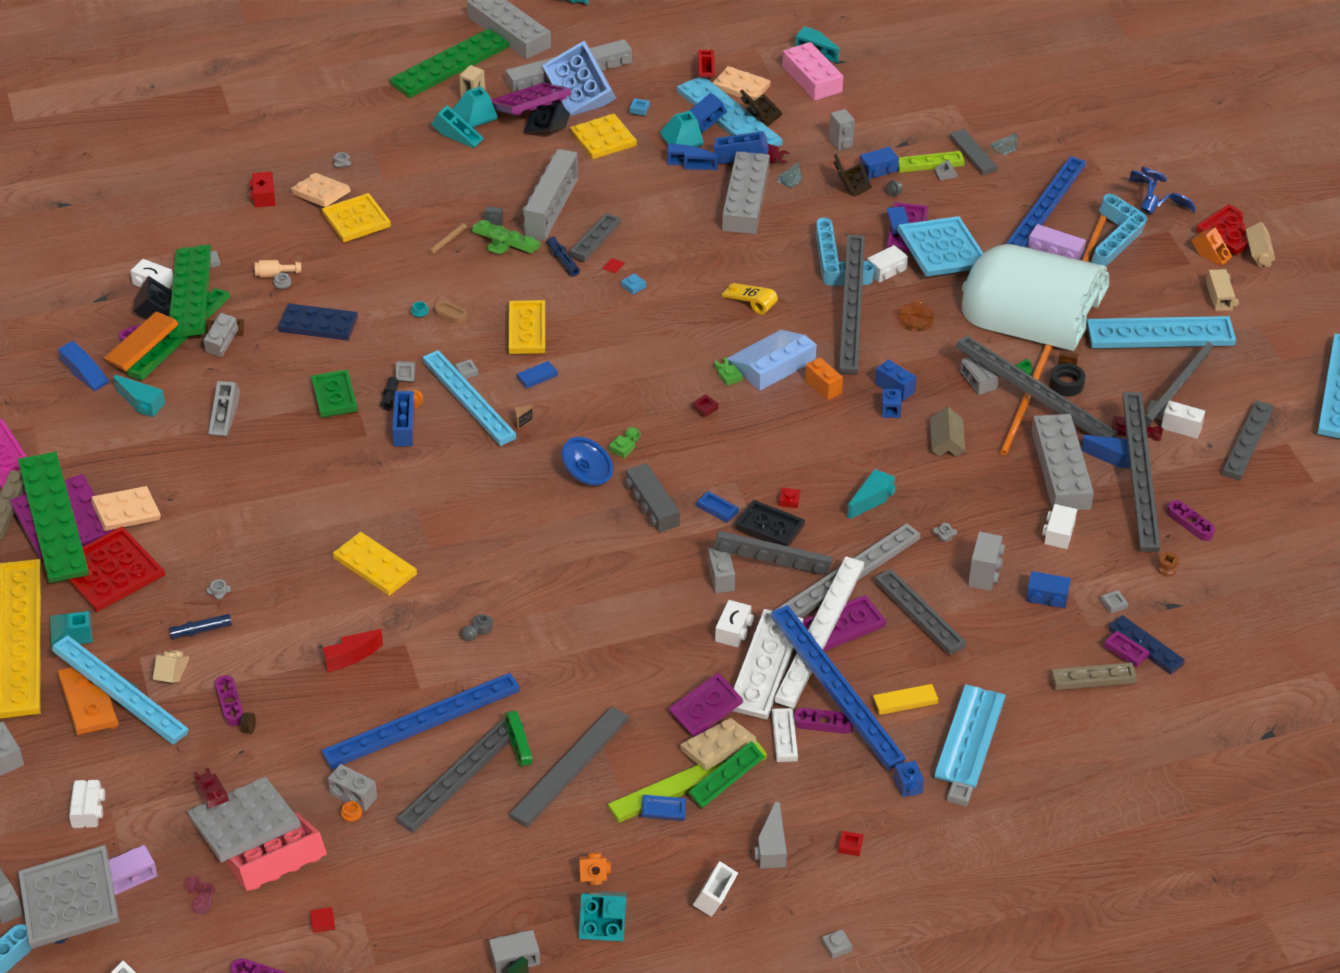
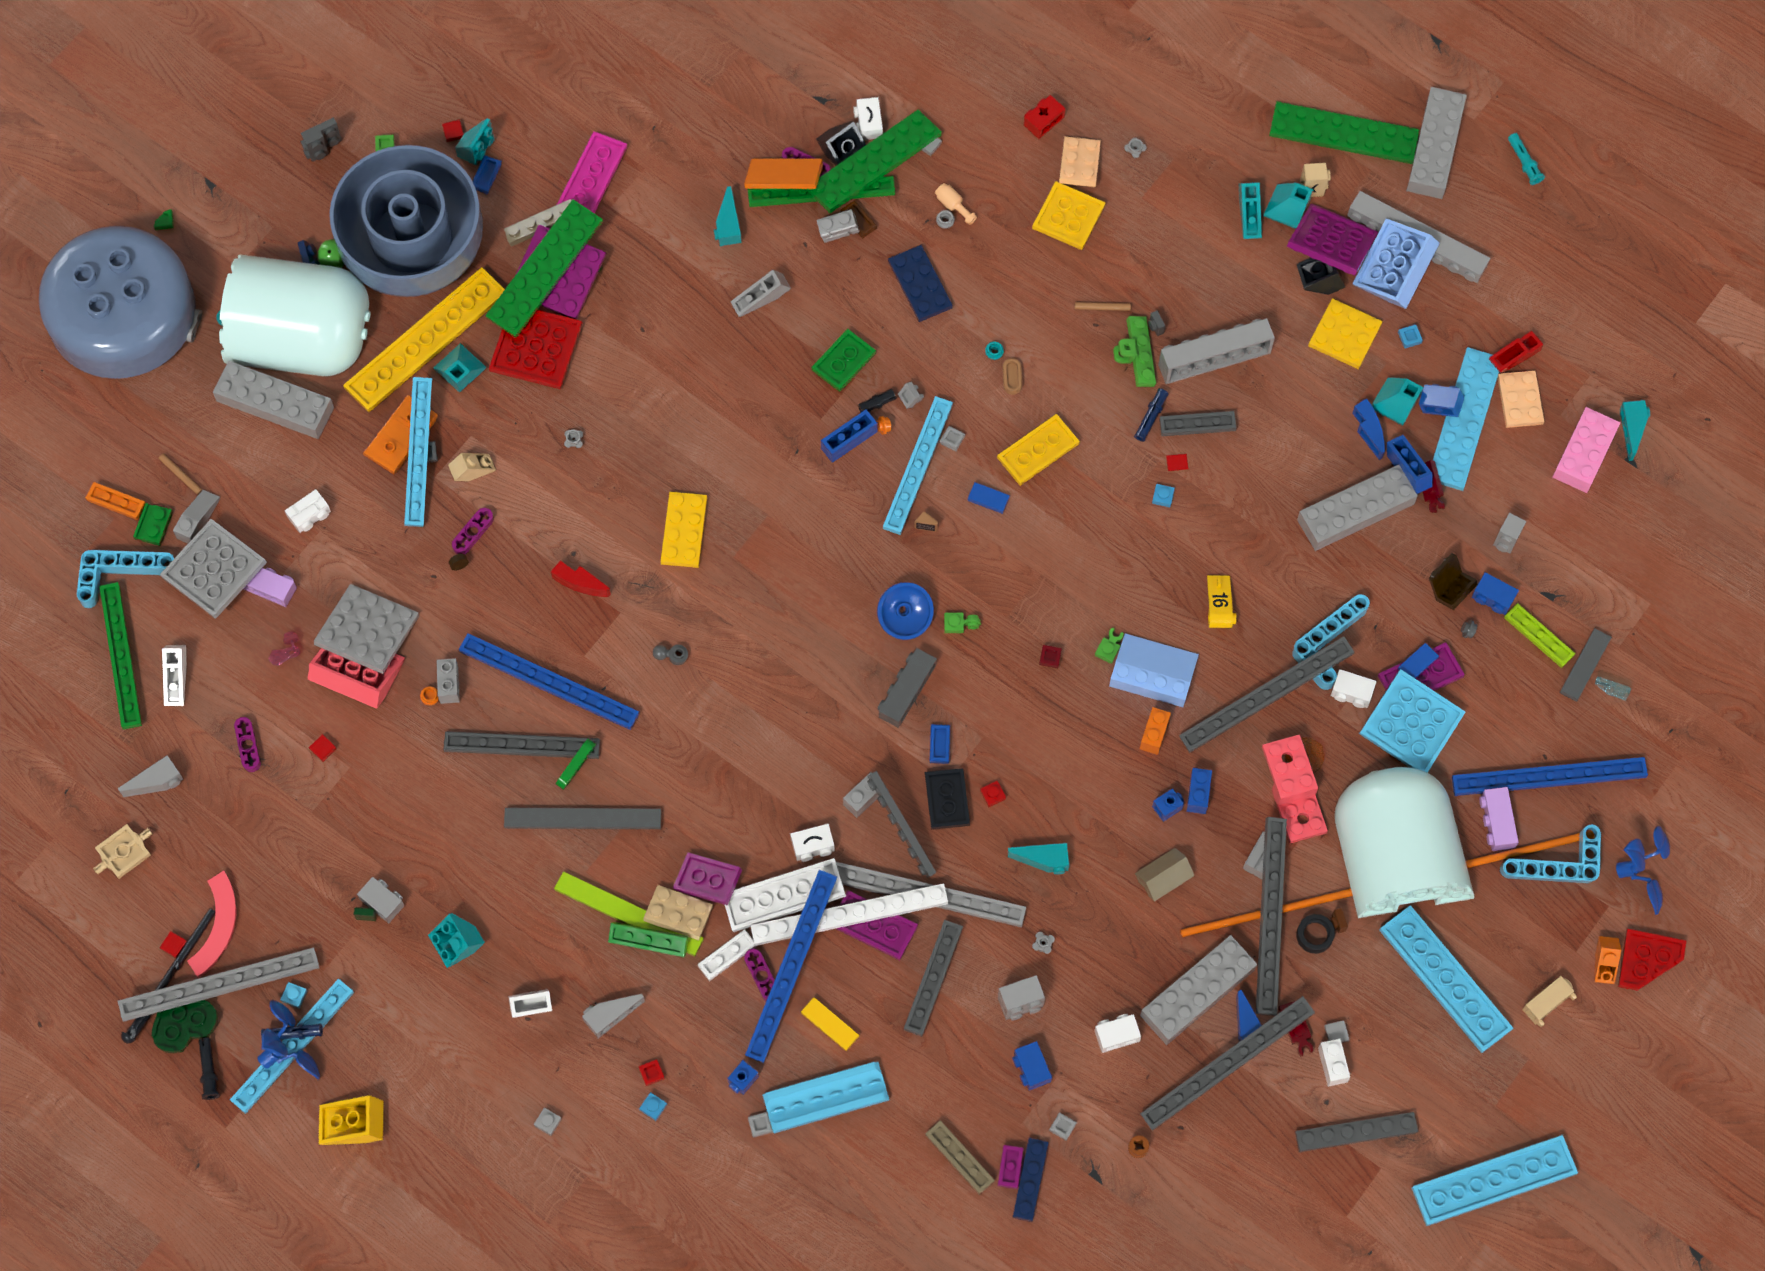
camera: 55 degrees right, 25 degrees up
blue slope [58,340,109,392] -> none
light nougat plate [91,486,161,531] -> none
dark blue pin [169,613,232,640] -> none
dark red plate [194,768,229,809] -> none
orange brick [579,852,611,885] -> none
blue tile [641,795,686,821] -> none
dark brown bracket [740,89,783,127] -> none
clear light blue tile [778,163,802,188] -> none
light grey slope [934,160,958,180] -> none
green tile [1015,358,1032,376] -> none
dark grey tile [1145,342,1213,429] -> none
magenta beam [1167,500,1215,541] -> none
tan brick [1246,222,1275,267] -> none
none -> dark azure plate [639,1092,667,1121]
none -> coral bracket [1262,735,1328,844]

